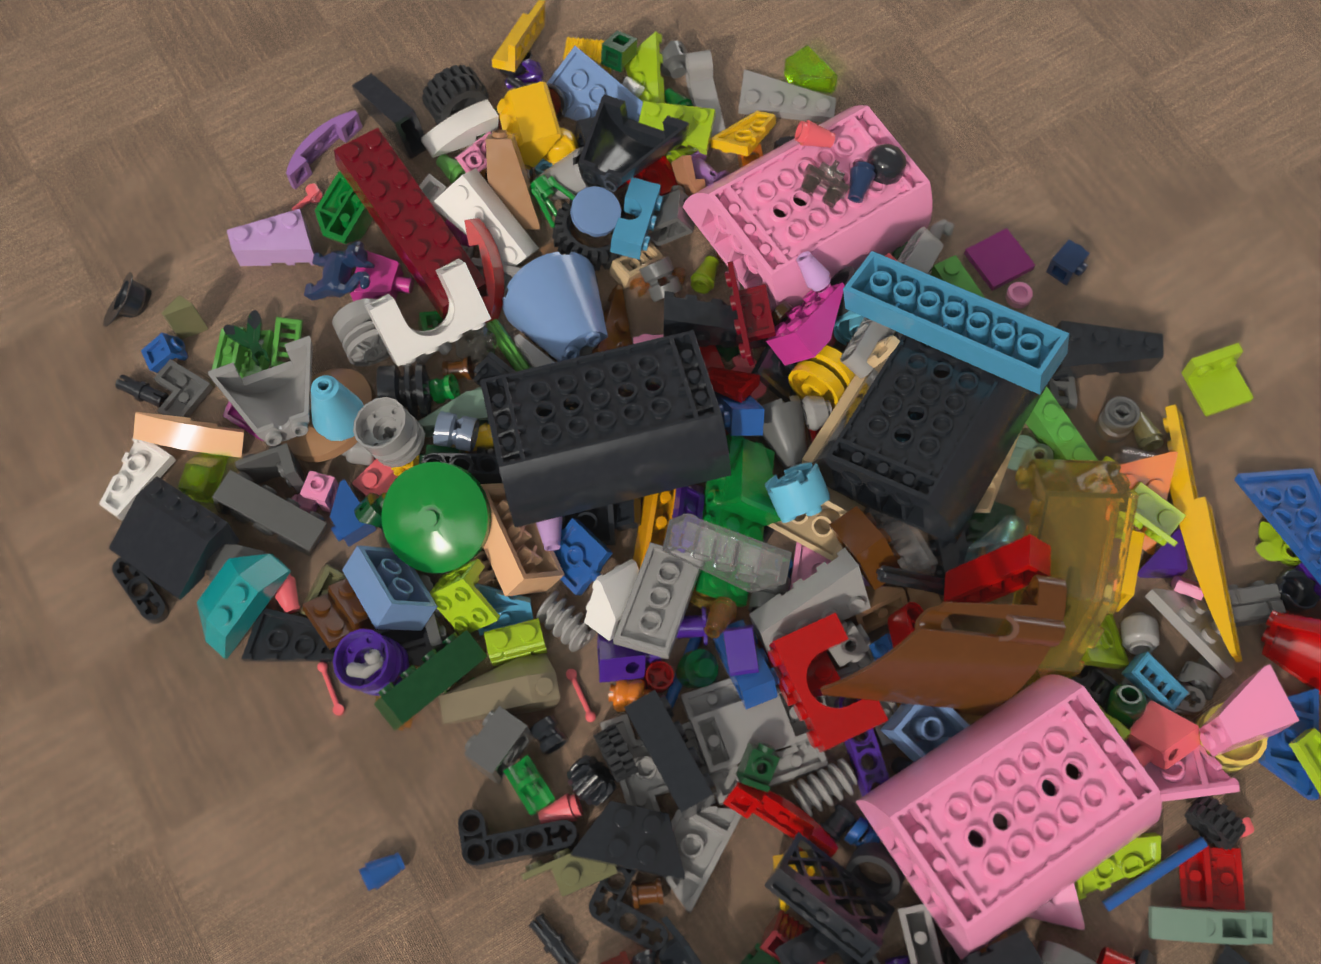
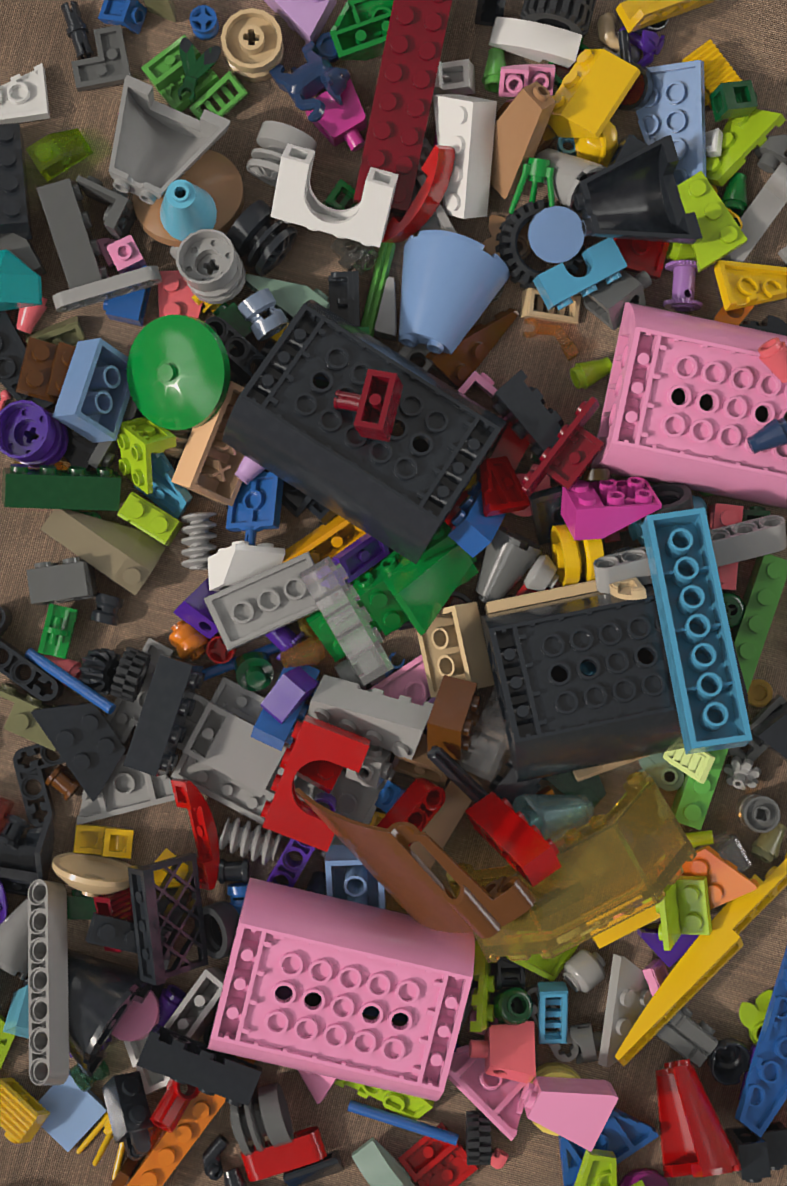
camera: 45 degrees right, 20 degrees up
light nougat slope [133,412,244,458] -> none
light grey arm [346,649,384,679] -> none
dark green piece [354,493,386,532] -> none
green wheel [429,374,460,404] -> none
reddish brown bush [442,356,475,380] -> none
coral hinge [566,669,596,722] -> none
dark grey wheel [639,256,683,302] -> none
nougat slope [671,155,706,197] -> none
dark green brick [736,741,780,792] -> none
medium azure brick [765,462,830,523] -> none
lavender cone [796,251,831,291] -> none
clear smoke hips [800,160,850,208] -> none
none -> blue bar [25,648,116,715]
none -> light grey beam [52,266,162,312]
none -> tan dish [52,852,132,897]
none -> yellow slope [73,823,134,859]
none -> blue wheel [189,5,219,41]
none -> tan wheel [221,8,285,83]
none -> blue tile [316,32,339,63]
none -> dark red brick [334,369,403,442]
none -> tan arm [597,12,620,53]
none -> yellowish green slope [663,748,715,784]
none -> light grey plant [724,756,762,790]

